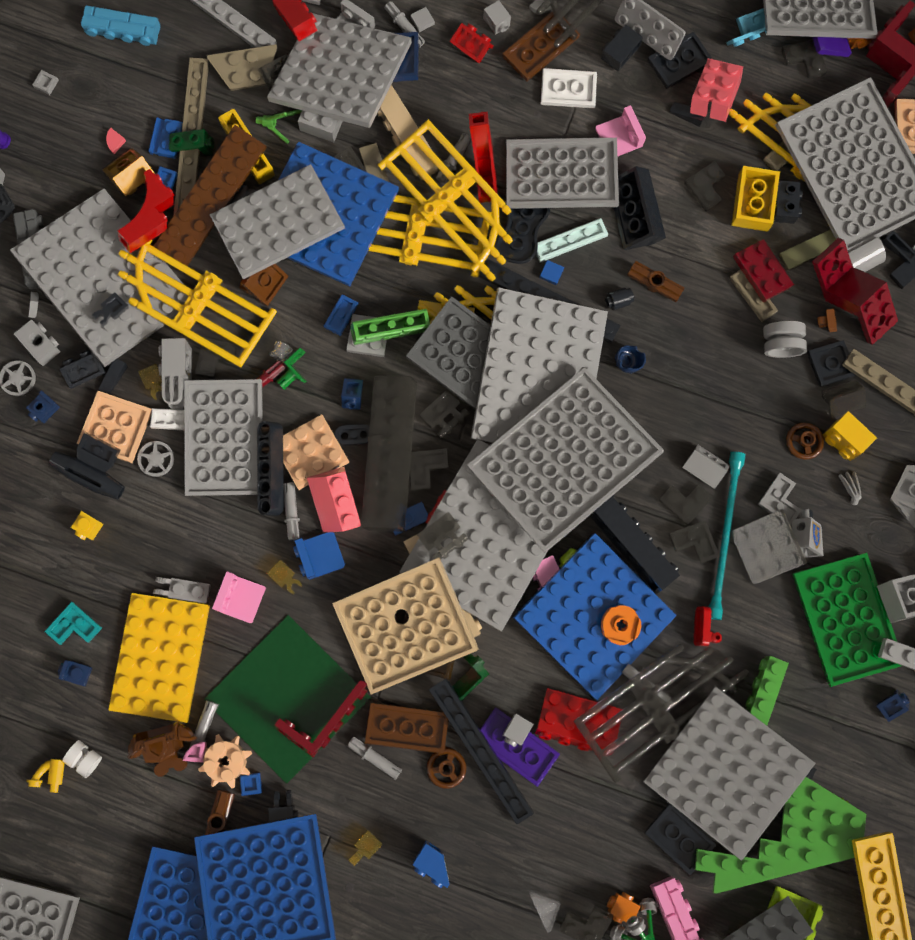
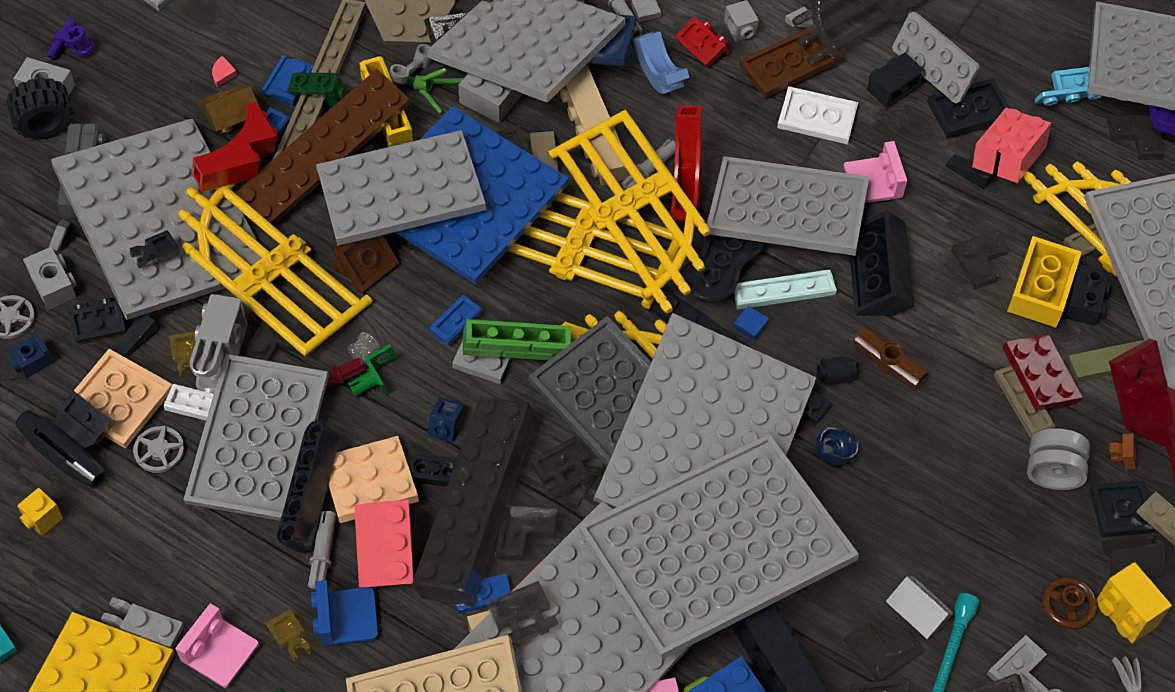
camera: 15 degrees right, 20 degrees down
none -> light grey bar [389,44,433,85]
none -> medium blue arch [632,31,690,94]

